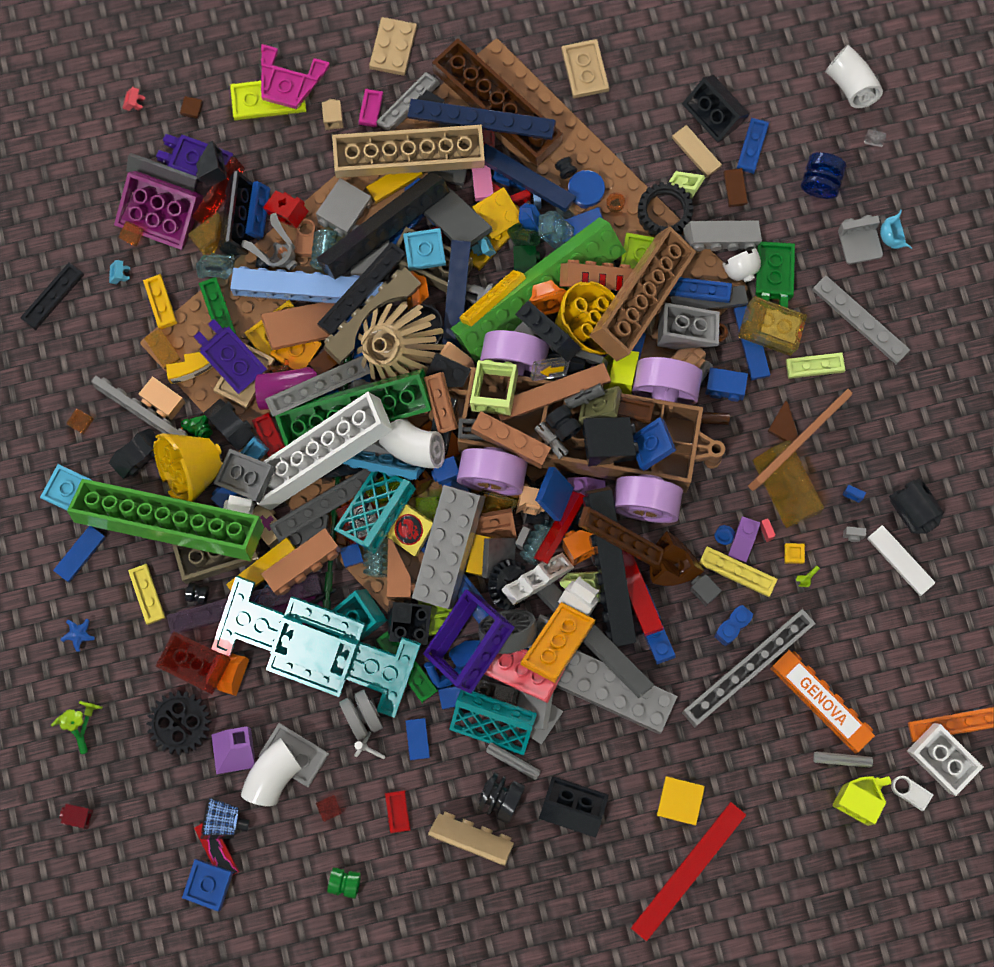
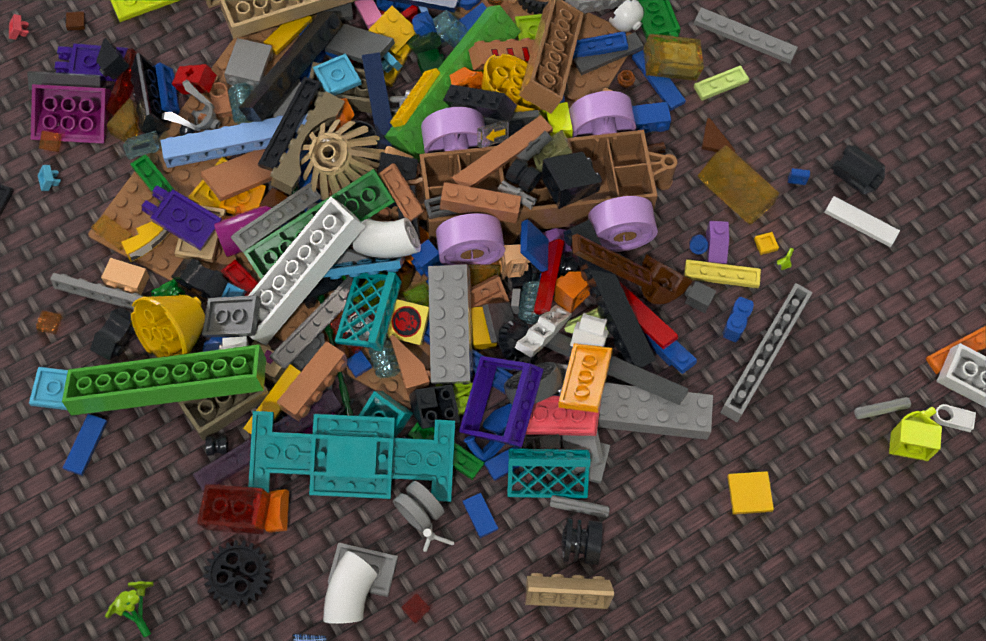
camera: 25 degrees left, 10 degrees down
blue animal [61,619,95,652] -> none
light yellow tile [128,564,166,625] -> none
yellow tile [143,274,177,330] -> none
medium lavender slope [211,726,255,774] -> none
red tile [385,790,411,834] -> none
yellowish green window [470,360,518,416] -> none
black slope [539,776,609,838] -> none
reddish brown tile [617,397,654,424] -> none
red tile [631,802,746,942] -> none
blue plate [633,417,676,471] -> none
light grey slope [657,303,720,349] -> none
nougat tile [748,389,852,491] -> none
coral tile [760,518,776,542] -> none
orange brick [770,650,875,754] -> none
light grey plate [843,527,866,542] -> none

